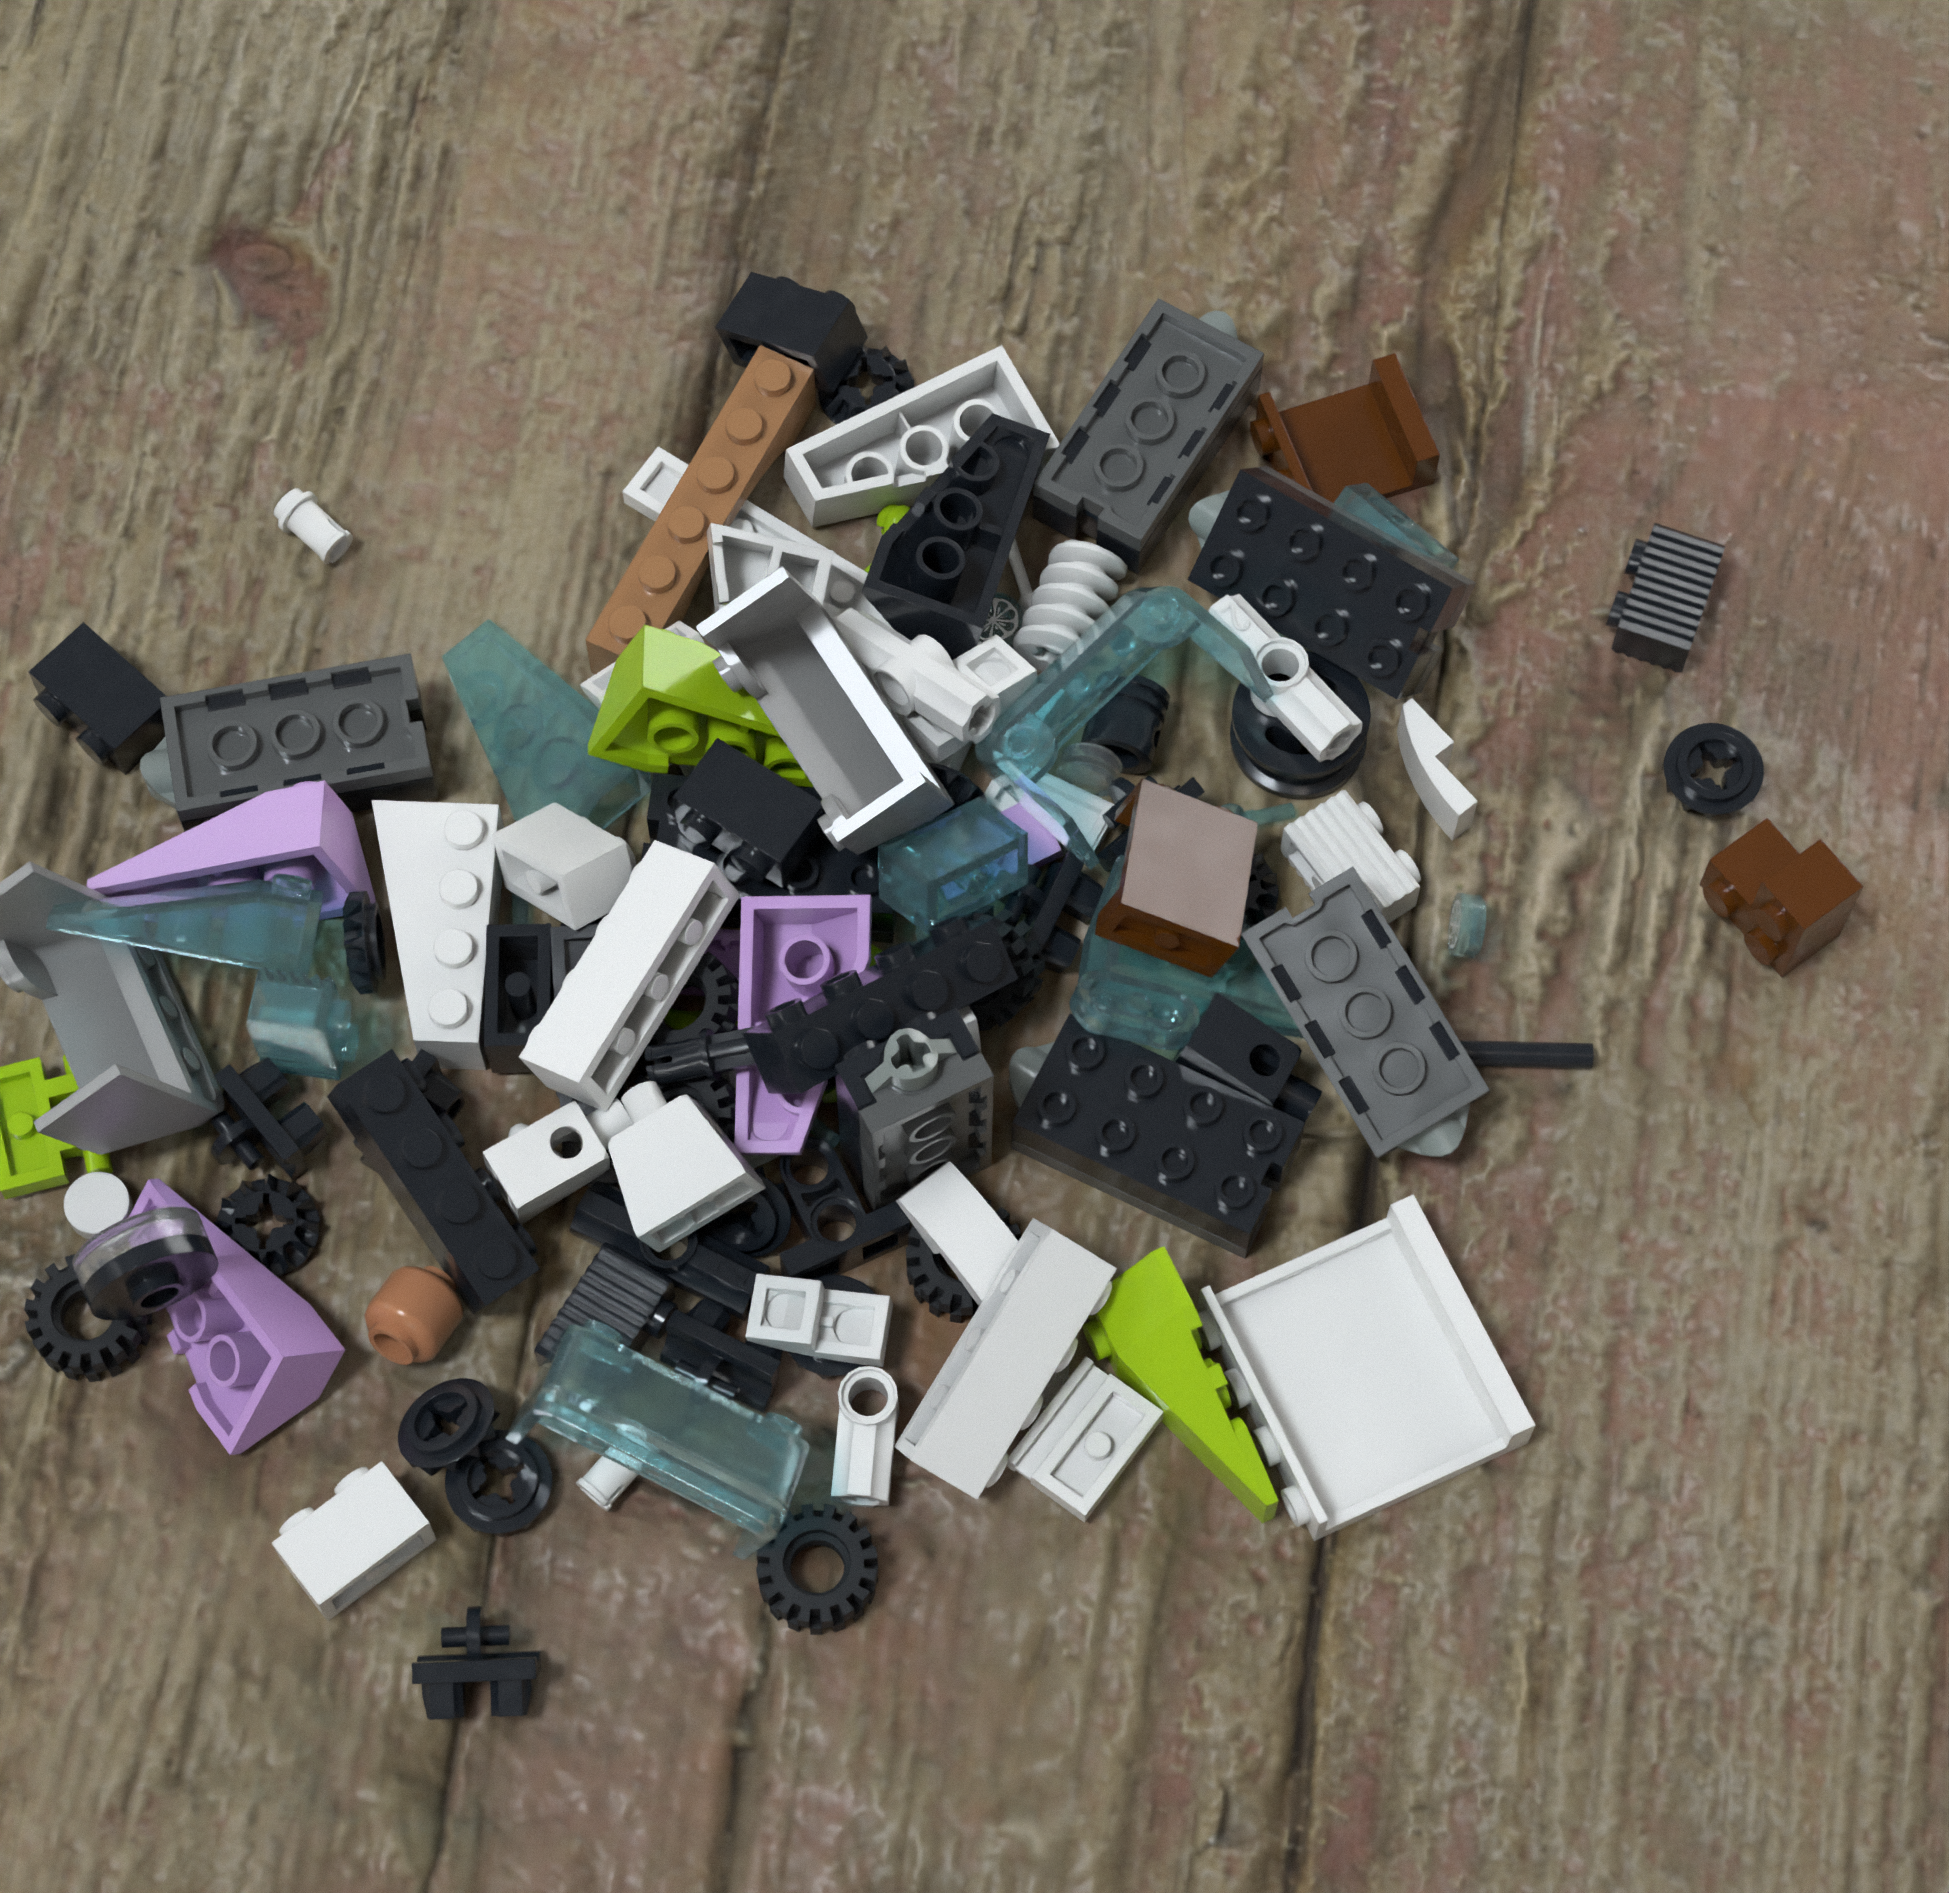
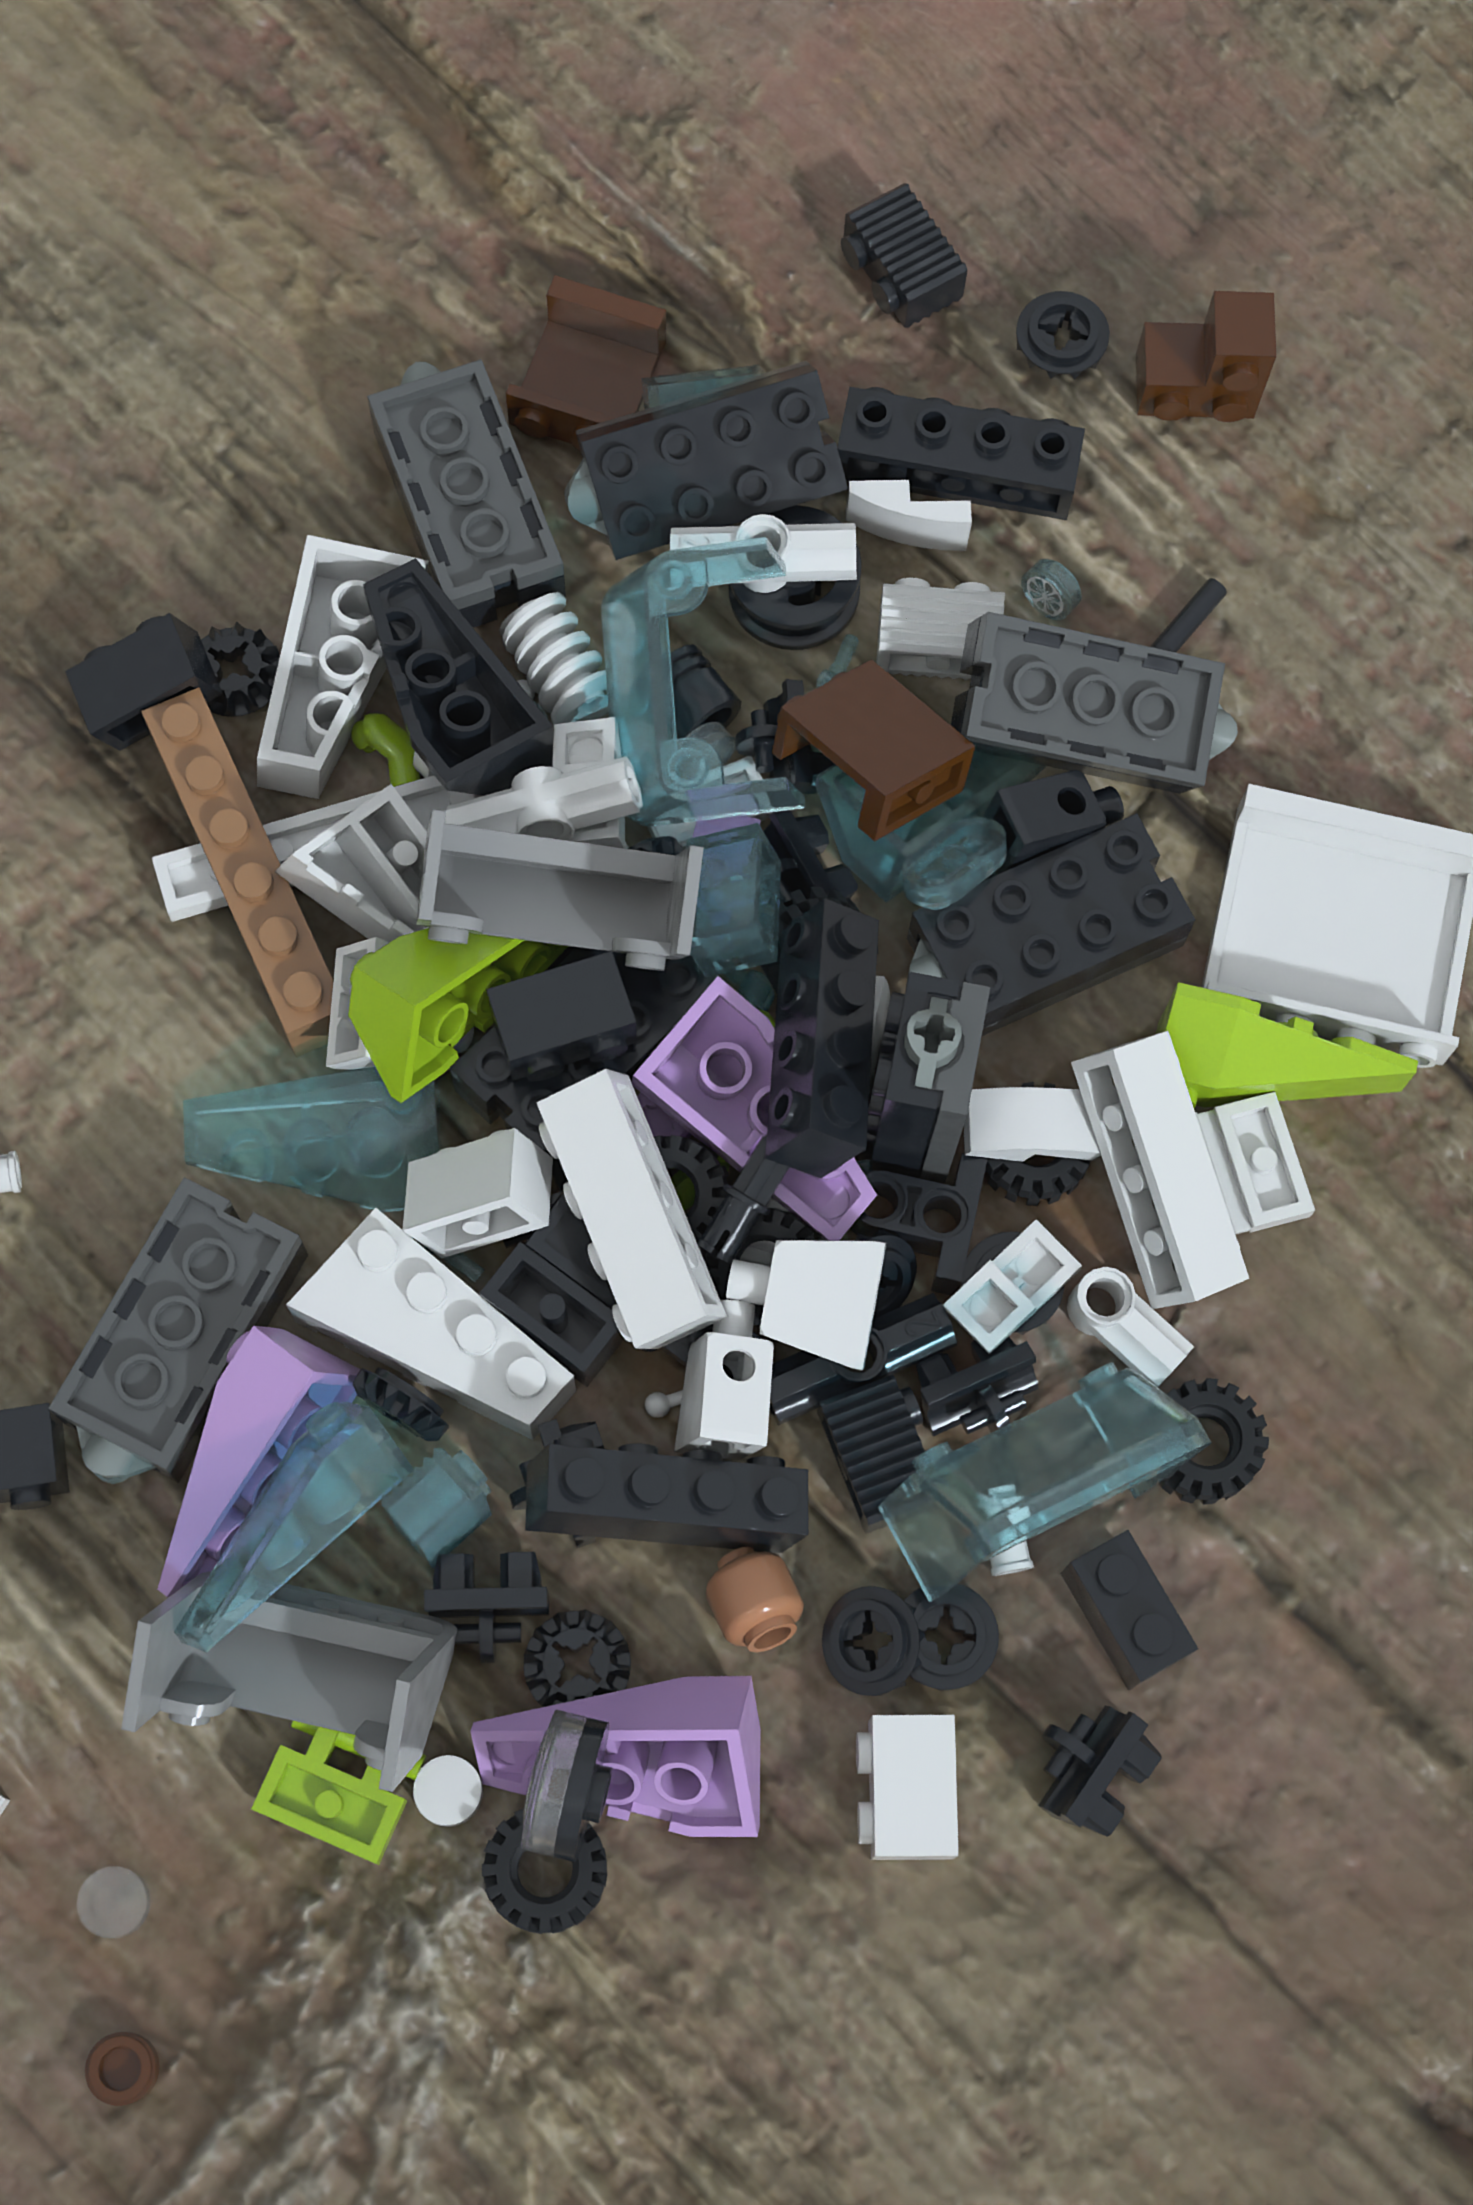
camera: 55 degrees left, 5 degrees up
none -> black brick [837,387,1085,520]
none -> black brick [1060,1530,1199,1691]

